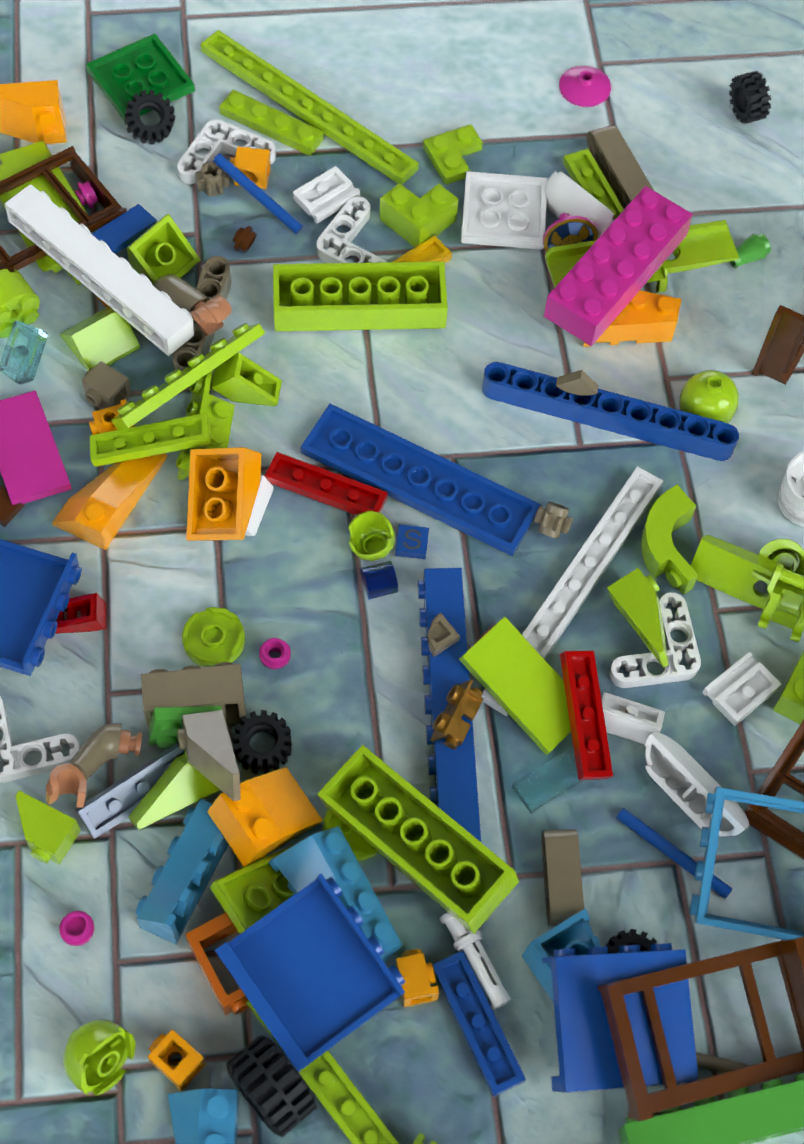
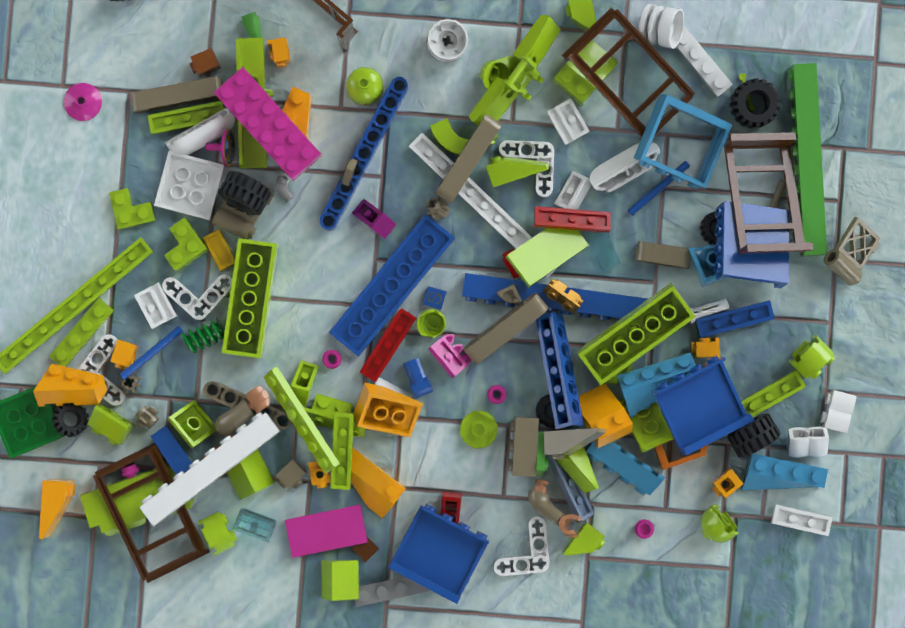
camera: 75 degrees left, 25 degrees up
reddish brown plate [232,225,257,253] -> none
clear blue brick [360,561,398,600] -> none
none -> light orange wedge [33,363,107,407]
none -> lime slope [88,405,135,446]
none -> dark tan gear [135,406,159,429]
none -> green piece [181,317,224,353]
none -> dark orange brick [189,48,221,77]
none -> dark tan piece [212,187,274,239]
none -> black tyre [218,171,271,215]
none -> light orange brick [267,37,291,68]
none -> light grey arm [275,173,294,203]
none -> dark pink plate [322,350,342,369]
none -> magenta slope [352,199,397,239]
none -> blue piece [403,358,433,399]
none -> dark pink plate [428,334,471,378]
none -> dark tan beam [435,114,502,204]
none -> dark tan beam [463,293,549,364]
none -> blue brick [536,312,584,430]

